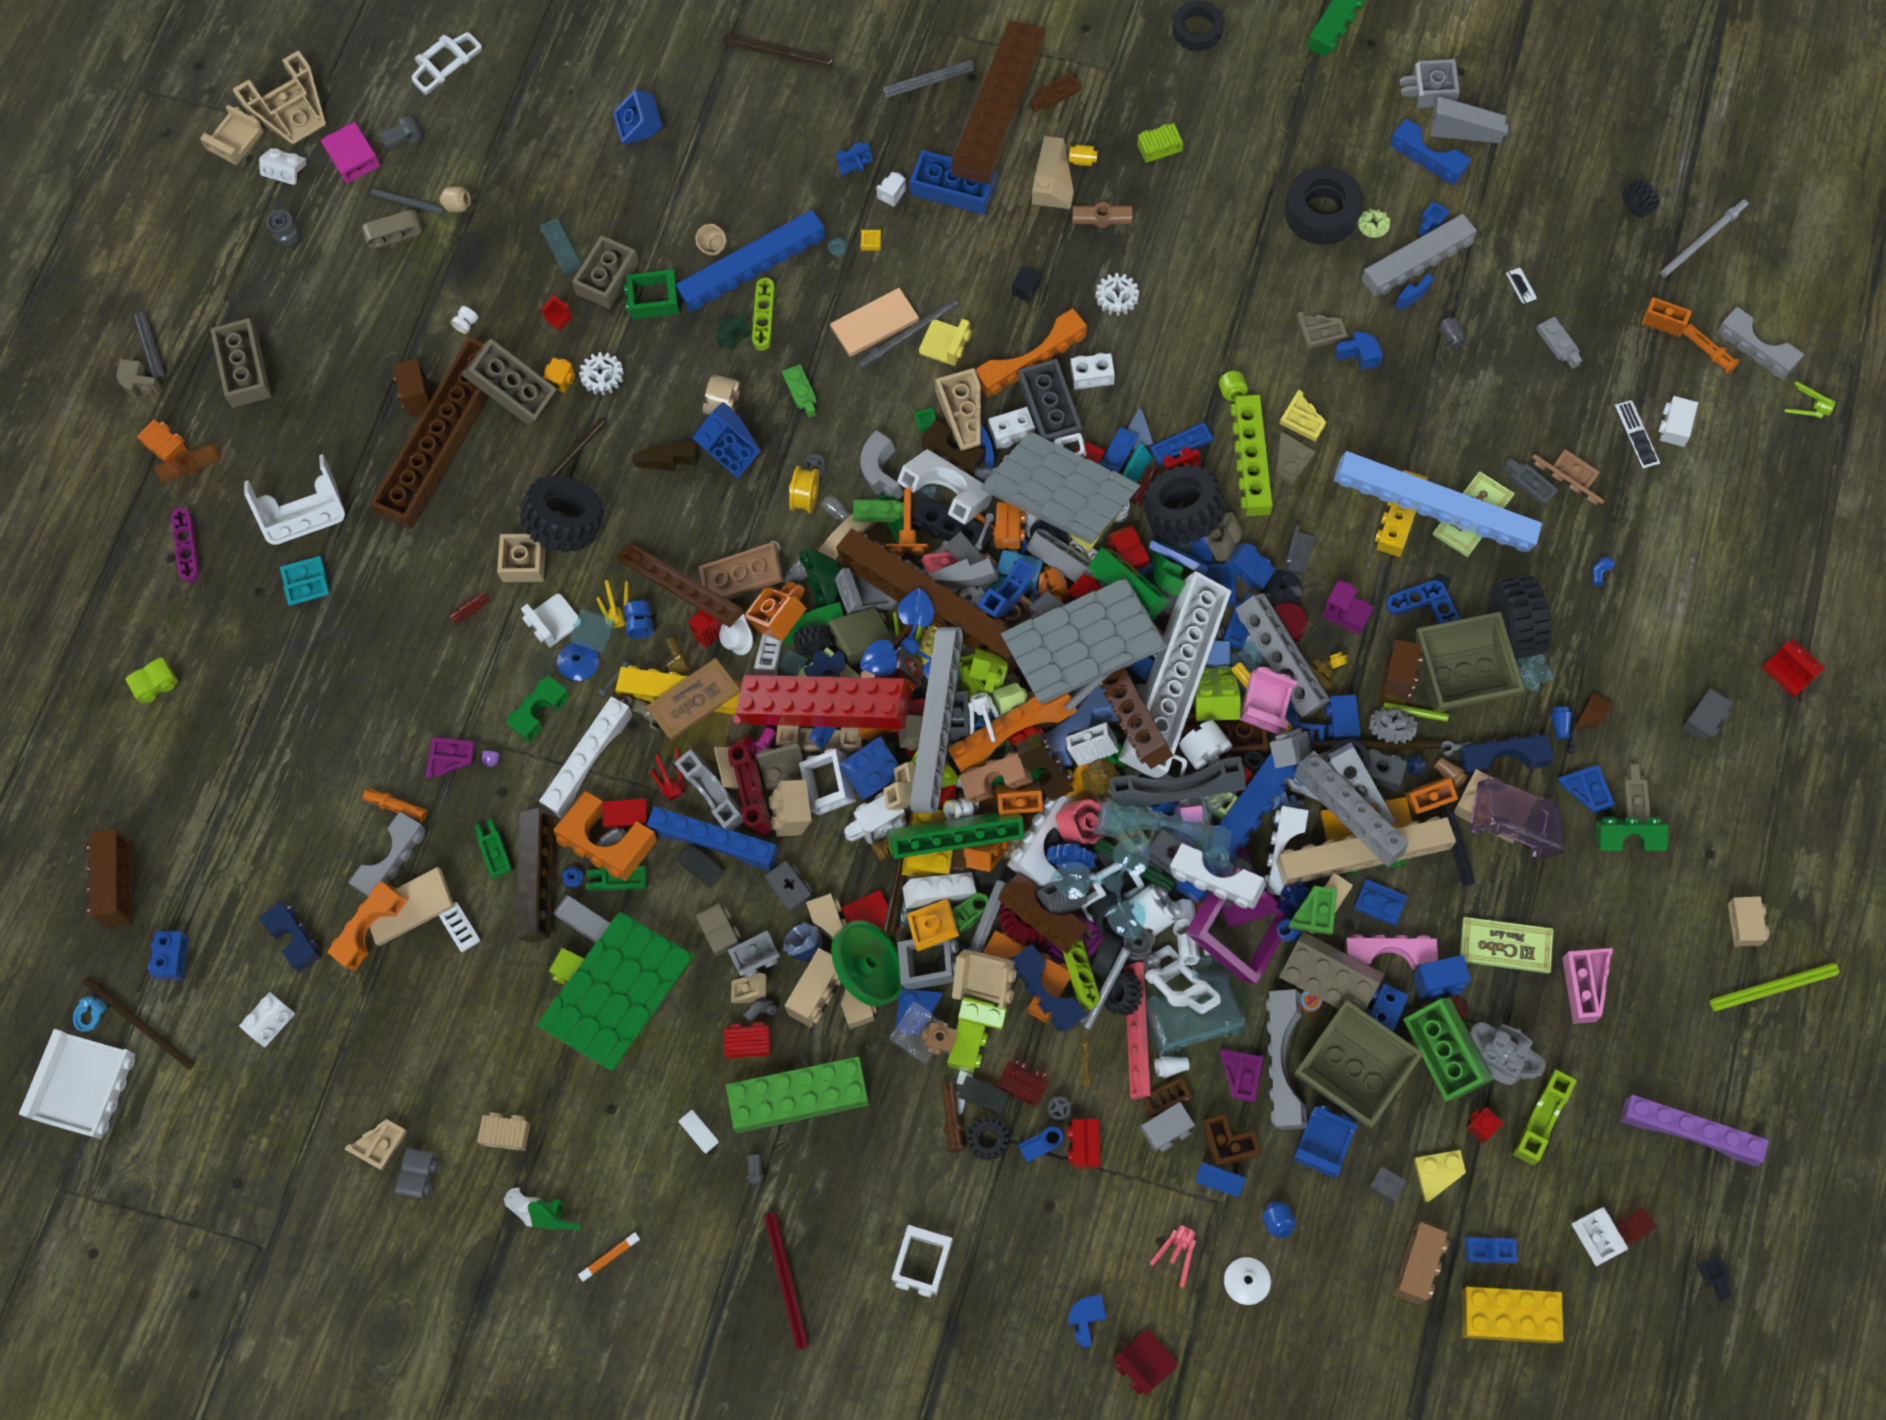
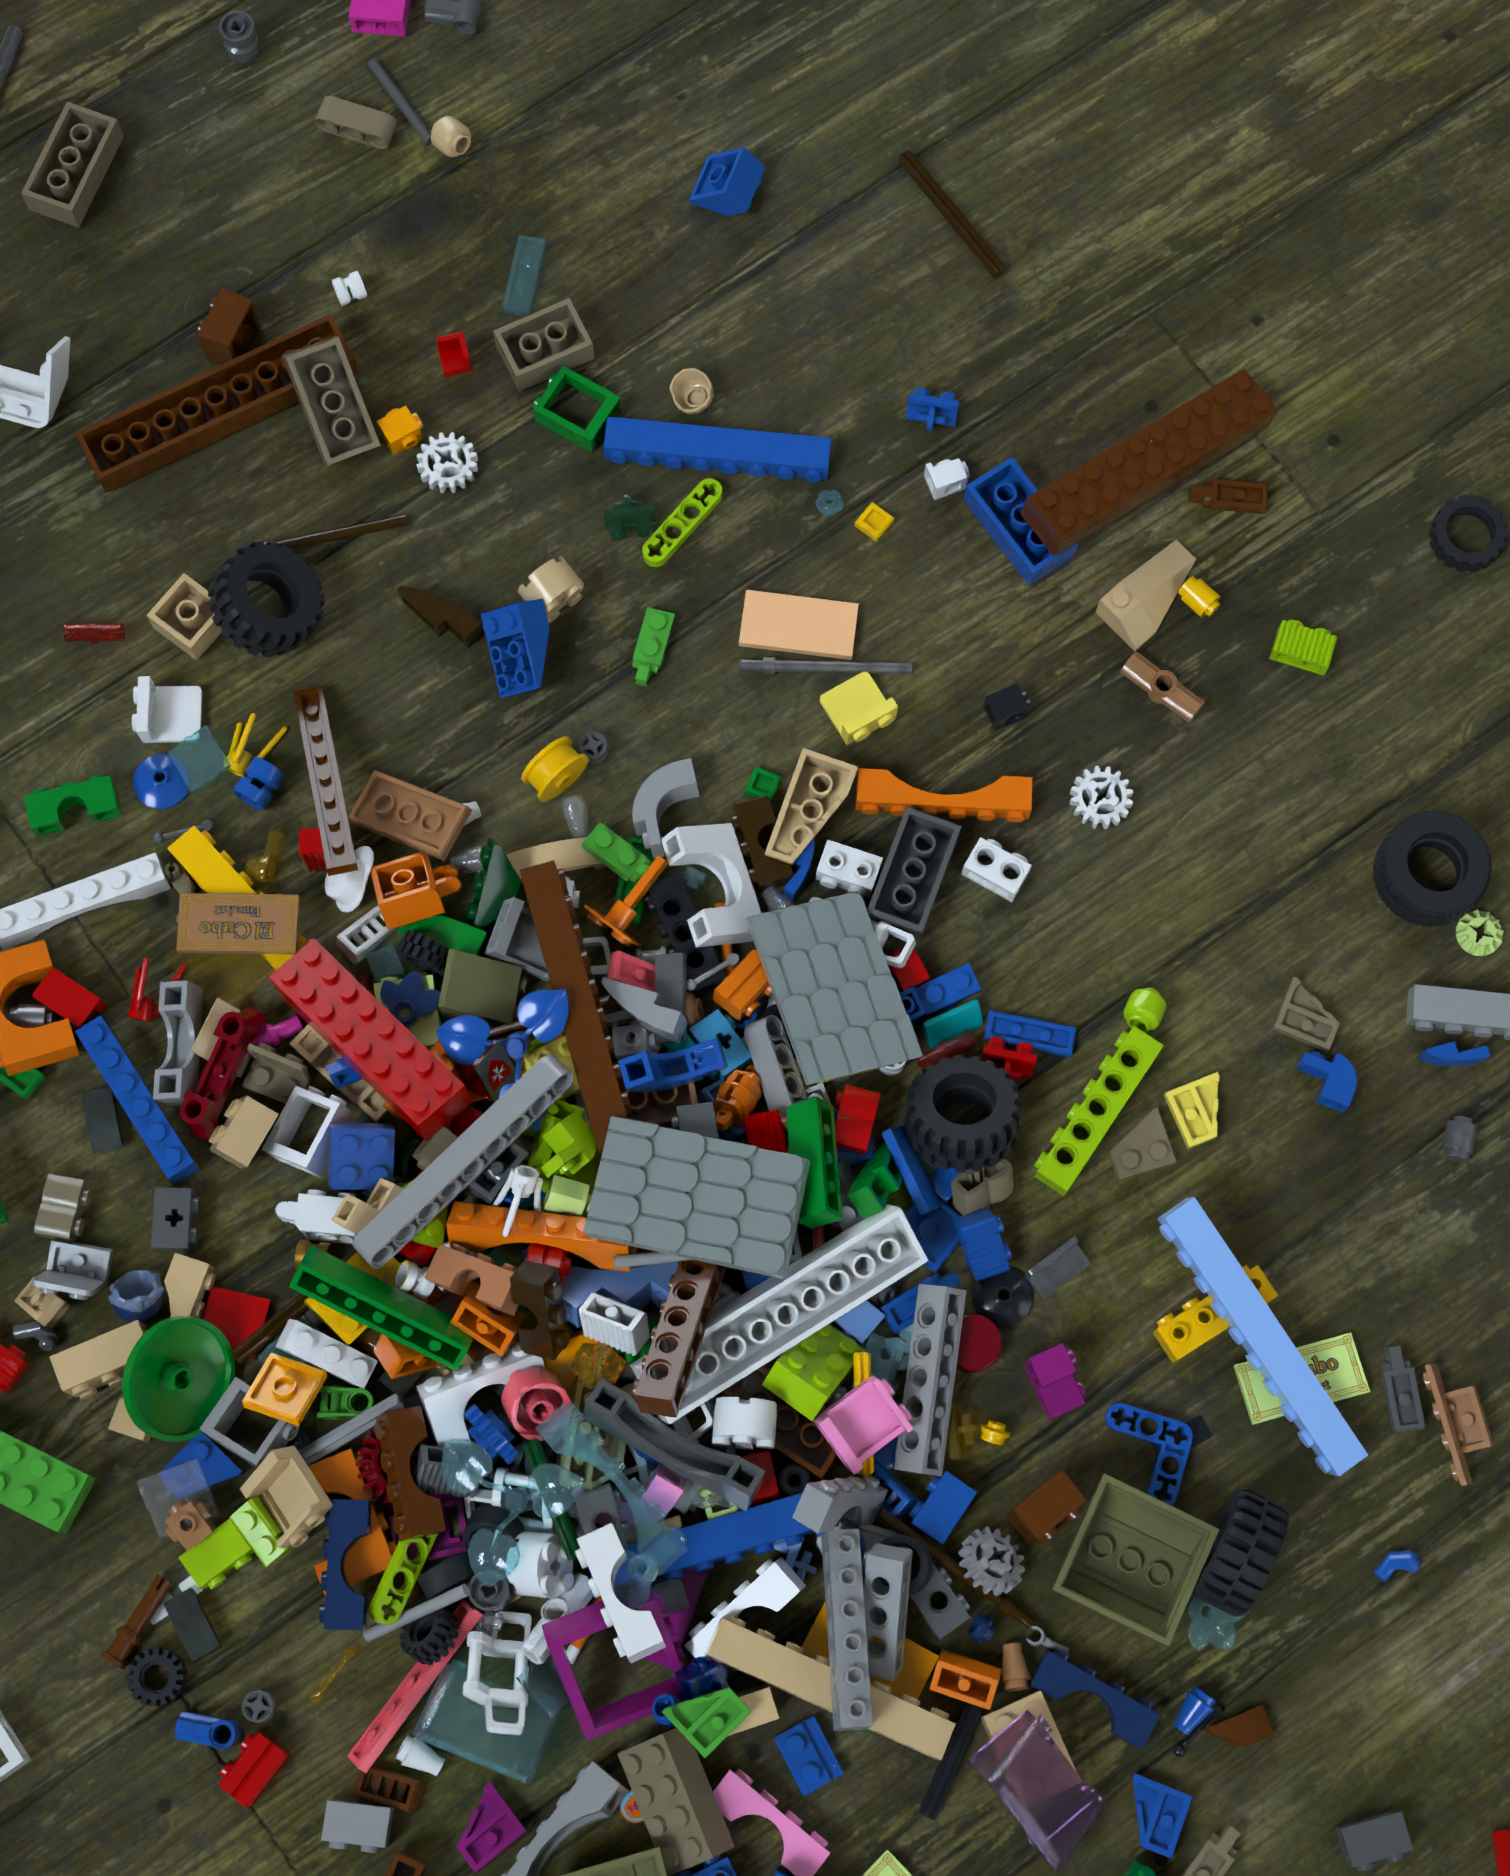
camera: 30 degrees right, 5 degrees up
flat silver axle [883,59,975,98] -> none
clear red brick [997,1060,1050,1108] -> none
sand blue slope [1127,408,1153,450] -> none
lime bar [1383,702,1449,722] -> none

